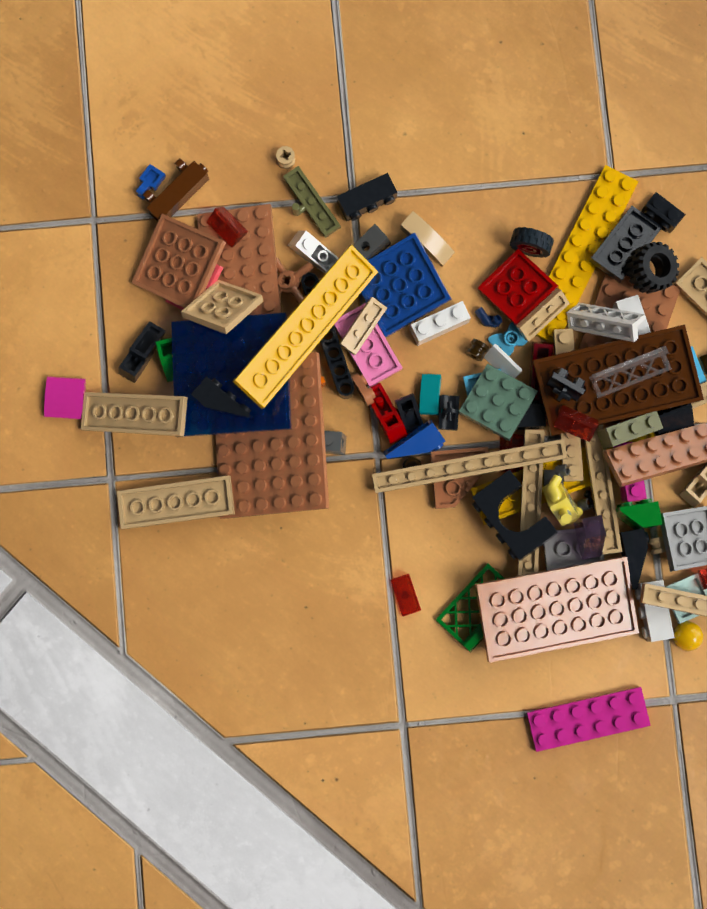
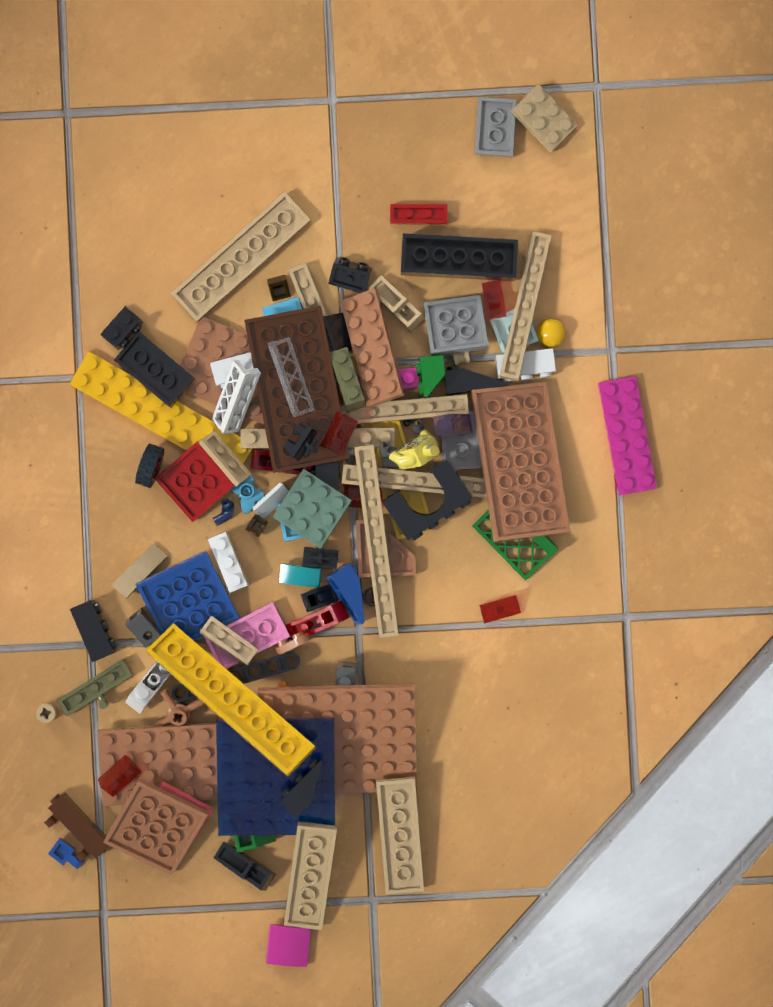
camera: 85 degrees left, 5 degrees up
tan plate [181,280,263,334] -> none
black tyre [626,242,679,294] -> none

